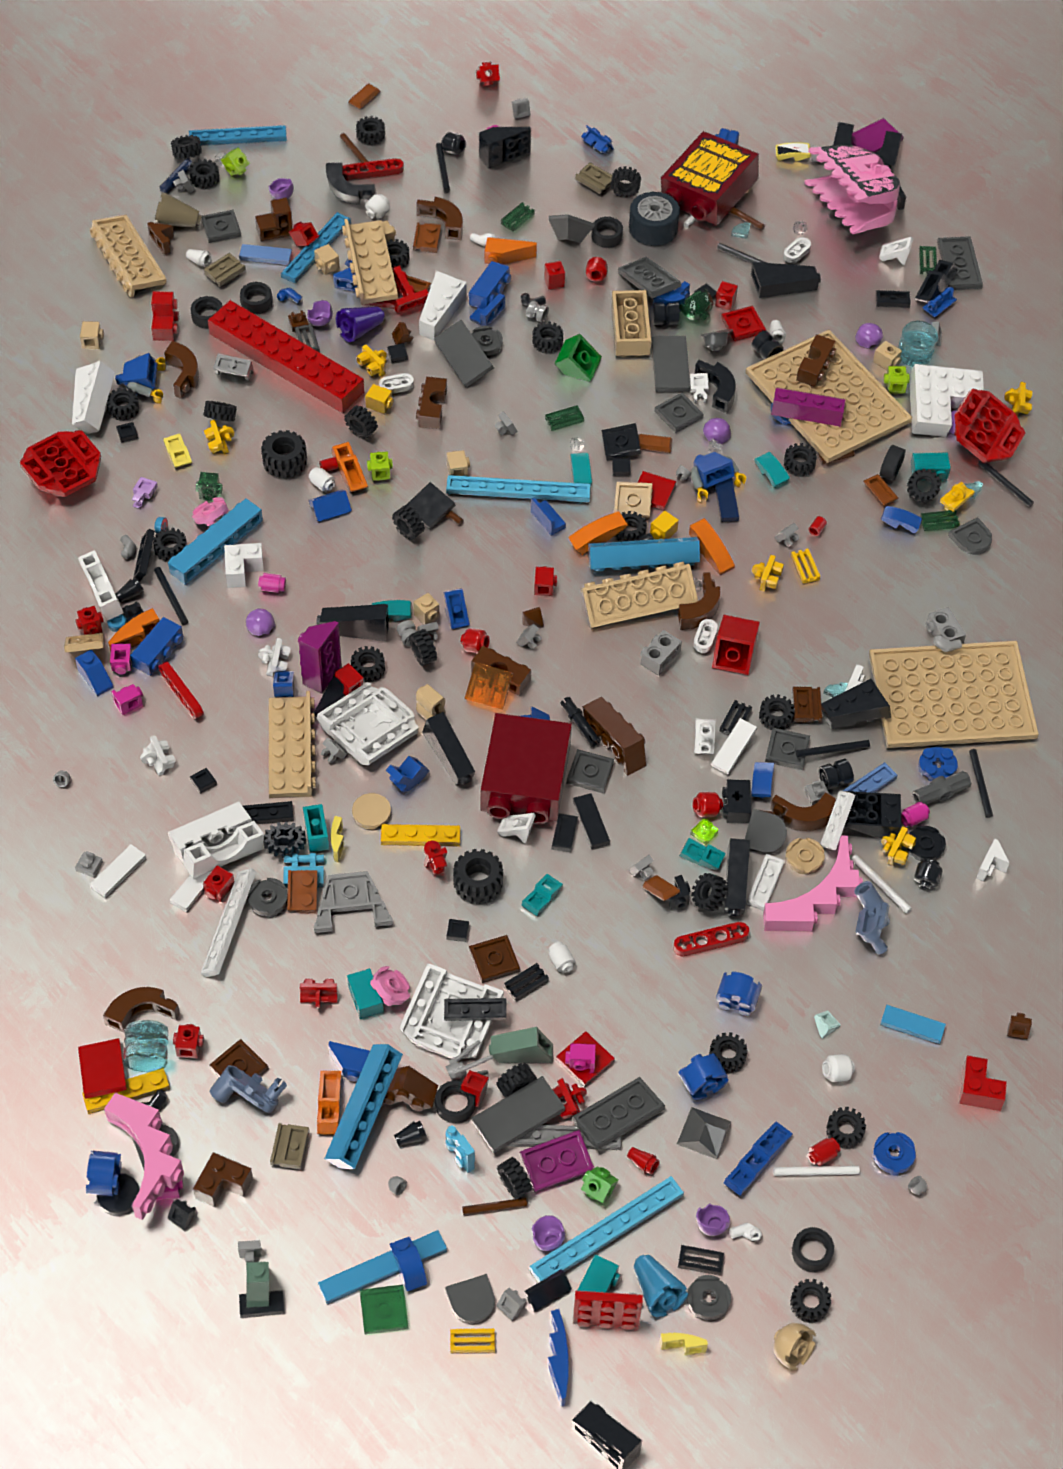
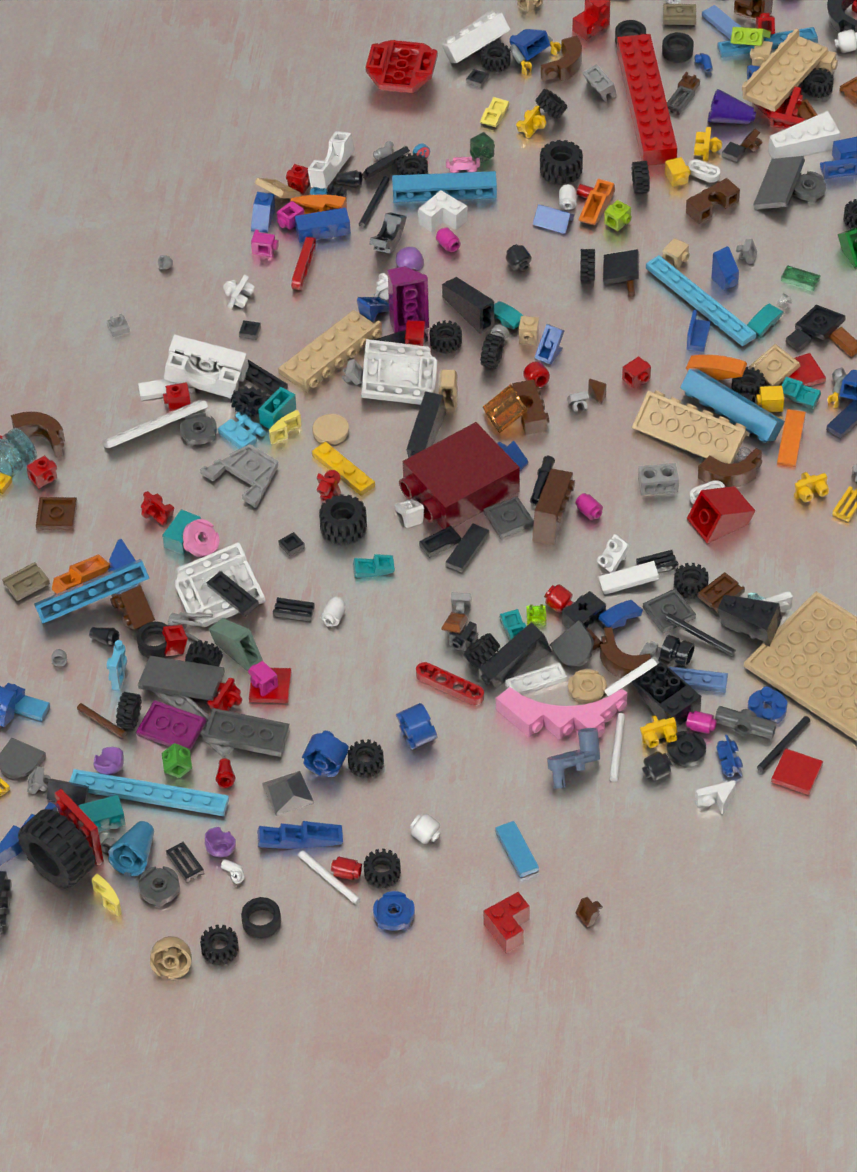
camera: 50 degrees right, 5 degrees down
white tile [90,844,146,898] -> none
lavender plate [132,477,158,509] -> none
sand blue piece [210,1065,287,1113] -> none
dark orange plate [287,870,318,911] -> none
medium lavender hair [307,300,333,326] -> none
blue brick [386,756,430,792] -> none
light grey tile [417,622,439,640] -> none
reddish brown tile [469,935,520,983] -> none
light aqua slope [814,1010,841,1039] -> none
light grey hinge [908,1176,927,1195] -> none
none -> black tyre [18,809,95,888]
none -> black arch [369,212,407,254]
none -> black head [506,244,532,271]
none -> dark pink brick [575,493,603,520]
none -> blue slope [711,246,739,291]
none -> blue hinge [716,735,743,777]
none -> lime bracket [731,27,771,46]
none -> red tile [771,748,823,795]
none -> teal slope [782,377,821,409]

